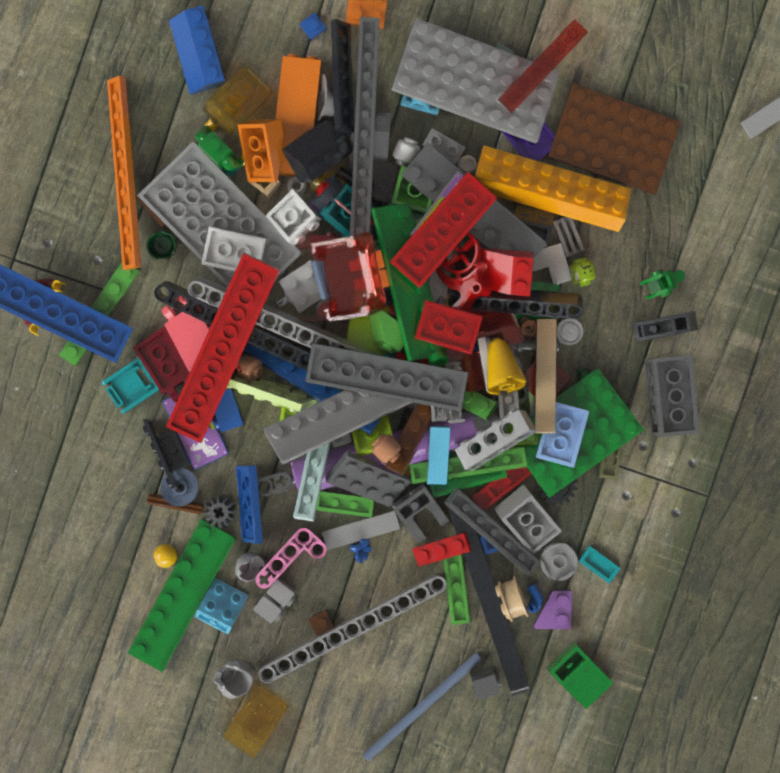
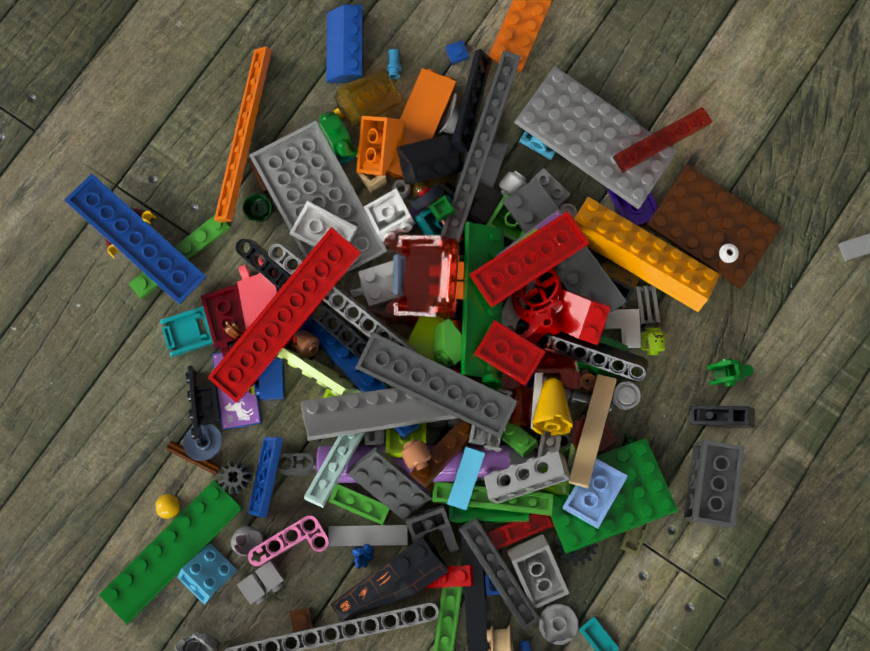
camera: 15 degrees right, 10 degrees down
none -> dark orange plate [224,321,243,339]
none -> black wedge [331,537,450,621]
none -> dark azure pin [387,49,402,79]
none -> green tile [428,195,456,222]
none -> white plate [719,244,739,263]

